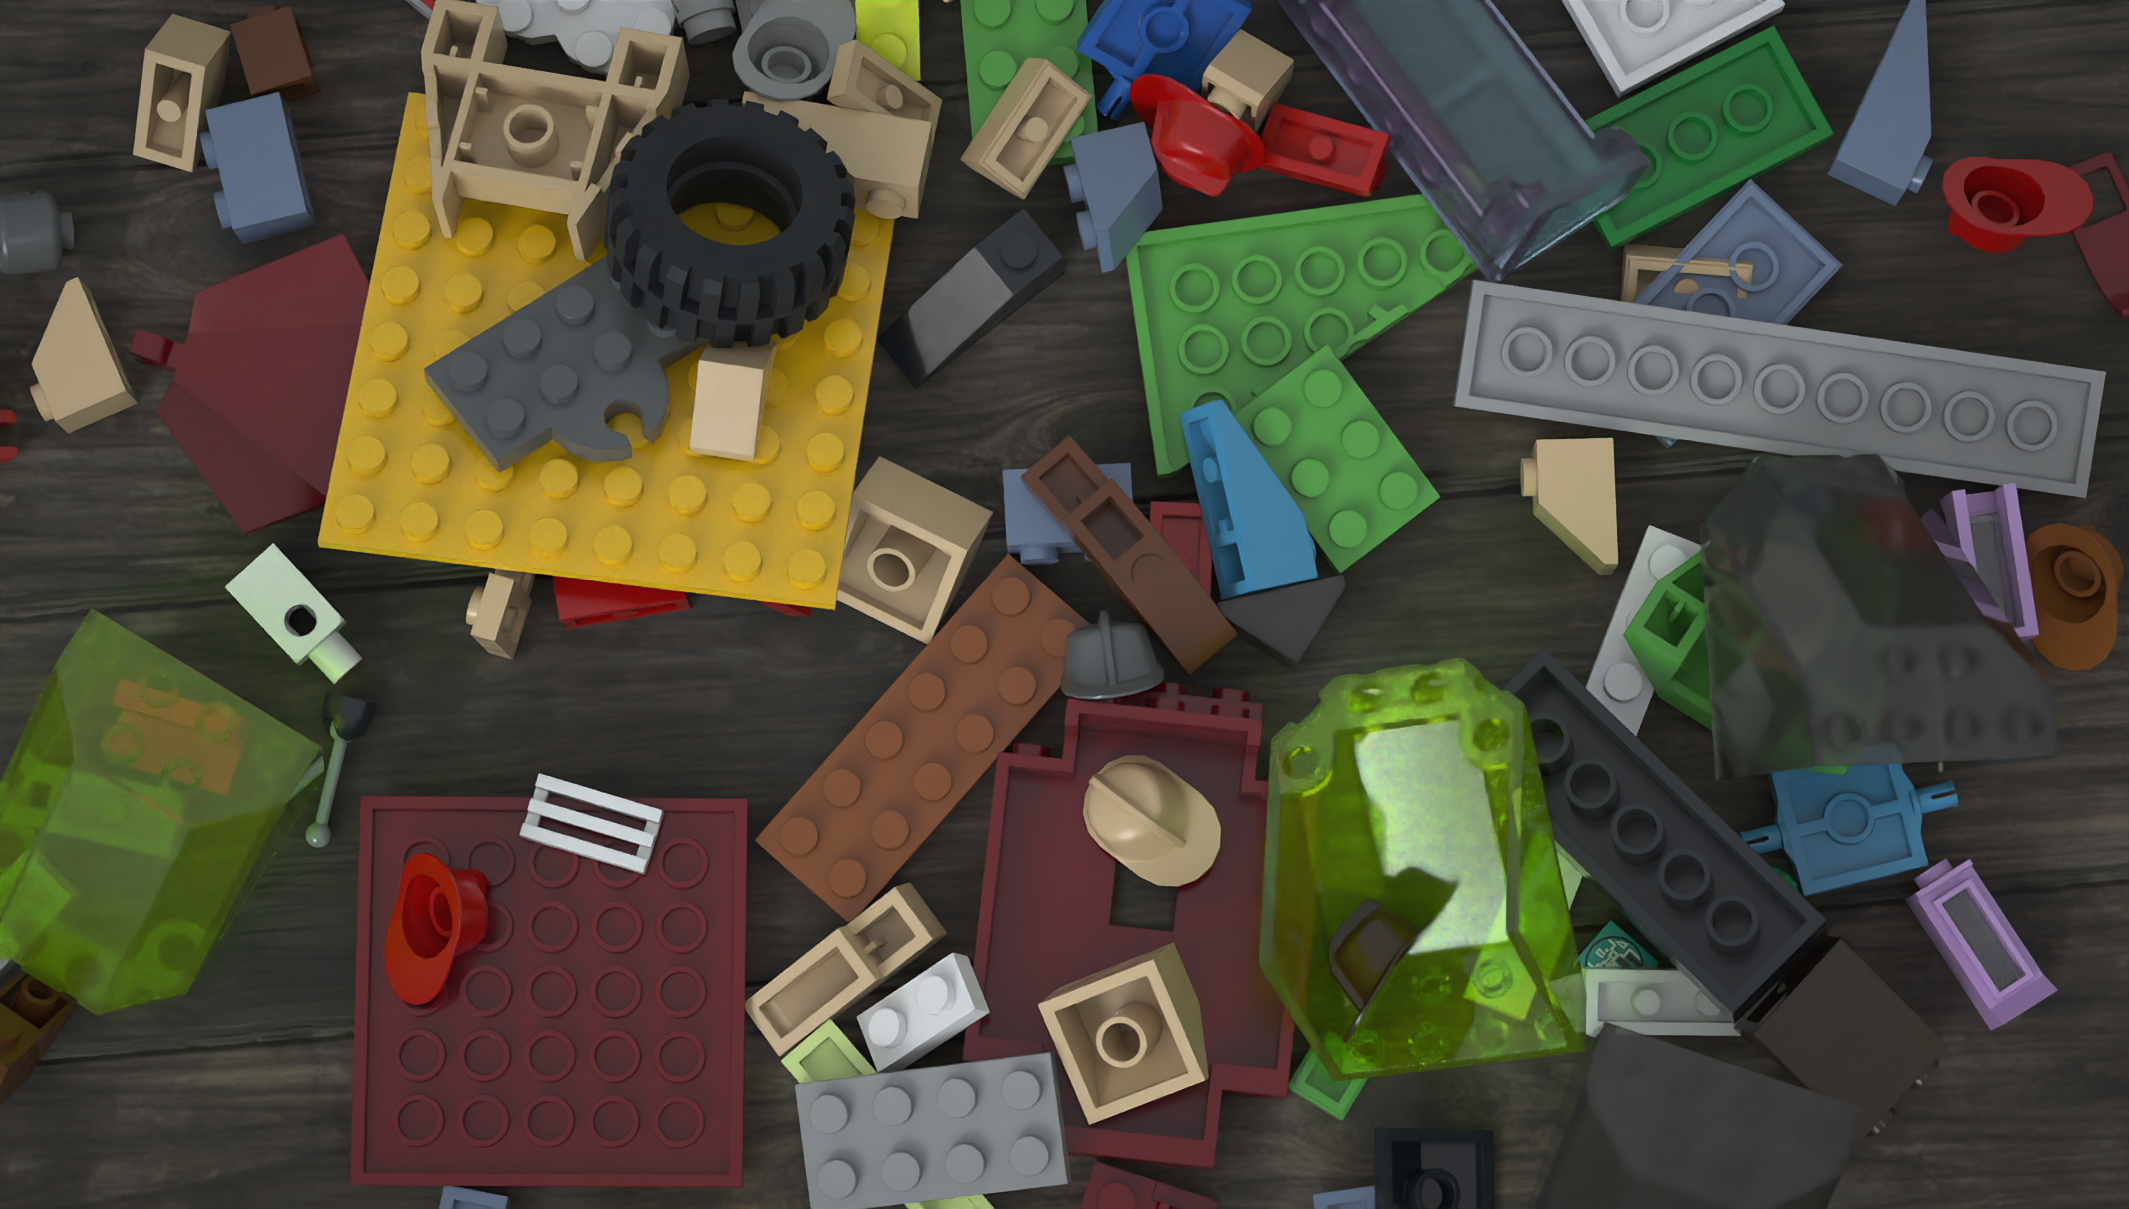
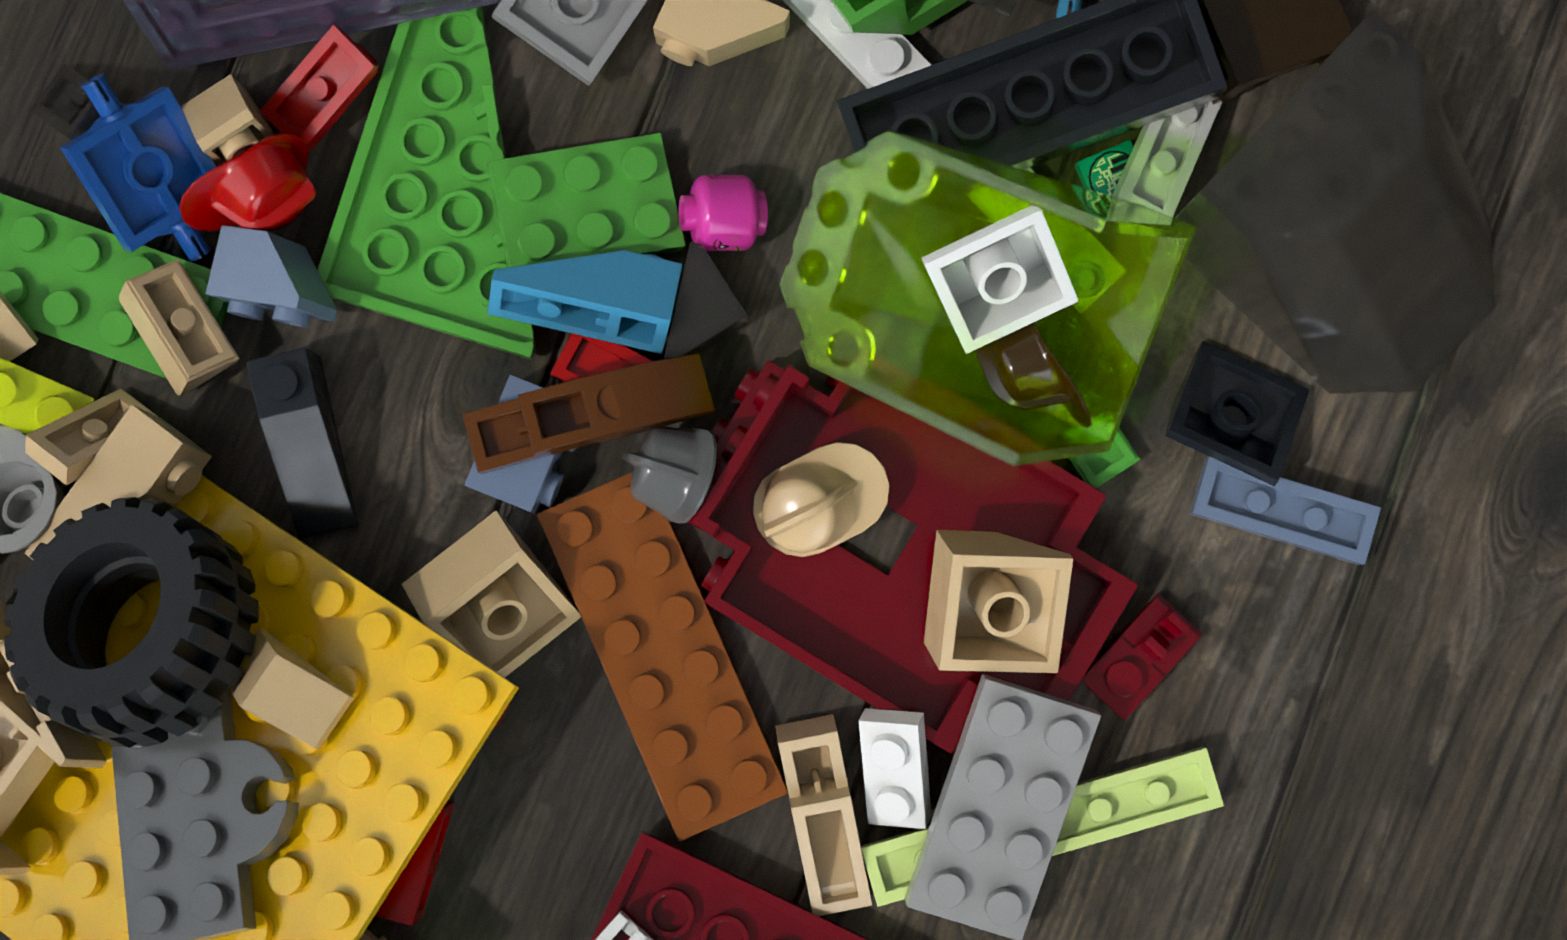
camera: 65 degrees left, 5 degrees up
none -> dark pink head [678,175,768,251]
none -> white slope [921,203,1078,354]

